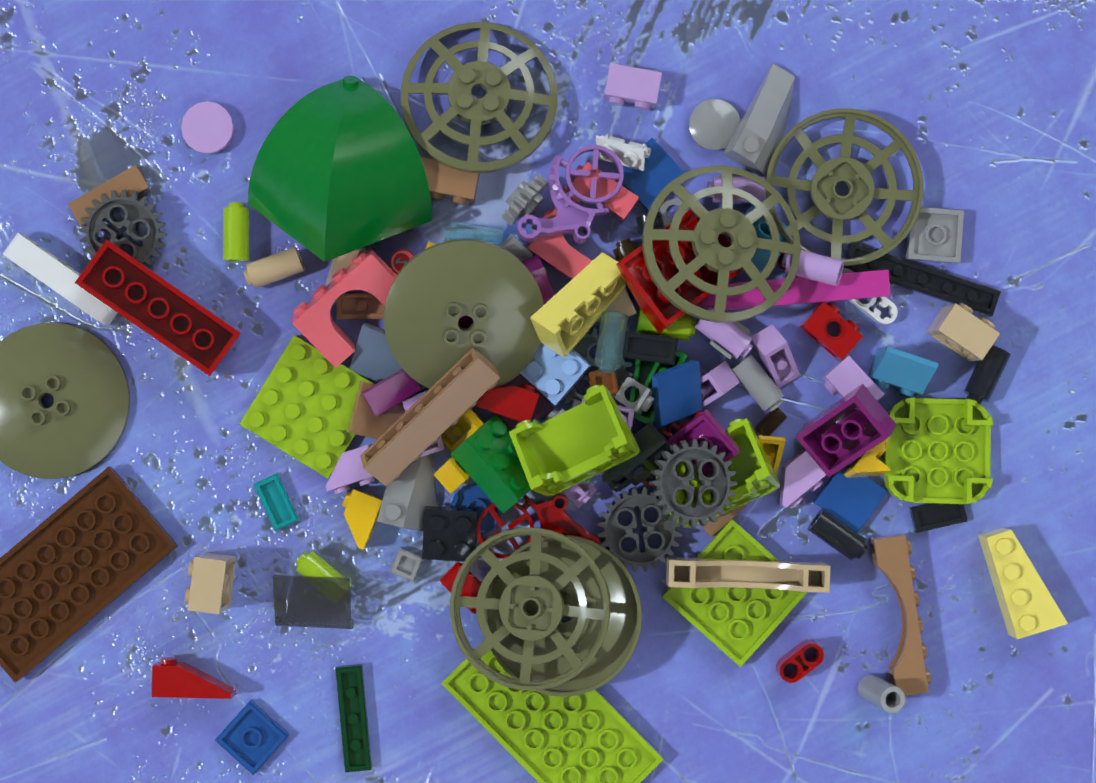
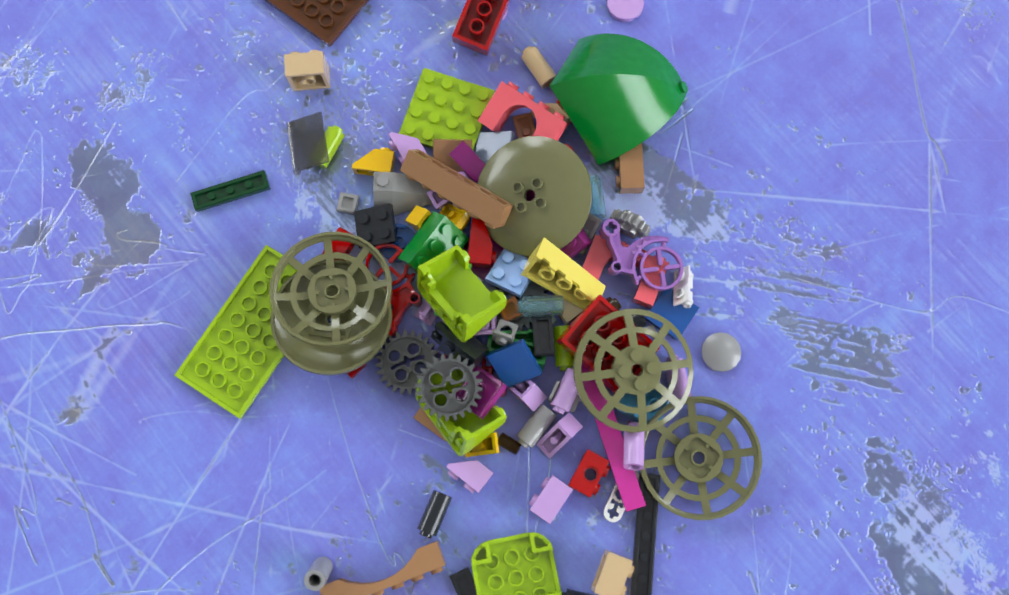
camera: 80 degrees right, 10 degrees down
red slope [152,657,236,699] -> none
blue tile [215,700,290,775] -> none
lime brick [223,202,250,262] -> none
teal tile [253,473,300,531] -> none
olive dish [401,22,558,173] -> none
lavender brick [604,63,662,111] -> none
lime plate [662,519,807,668] -> none
tan arch [666,557,830,593] -> none
light grey wedge [723,63,795,176] -> none
red beam [776,640,824,683] -> none
magenta brick [795,384,897,477] -> none
blue tile [813,464,887,533] -> none
yellow slope [843,437,891,478] -> none
dark azure slope [868,346,939,398] -> none
light grey plate [906,207,964,264] -> none

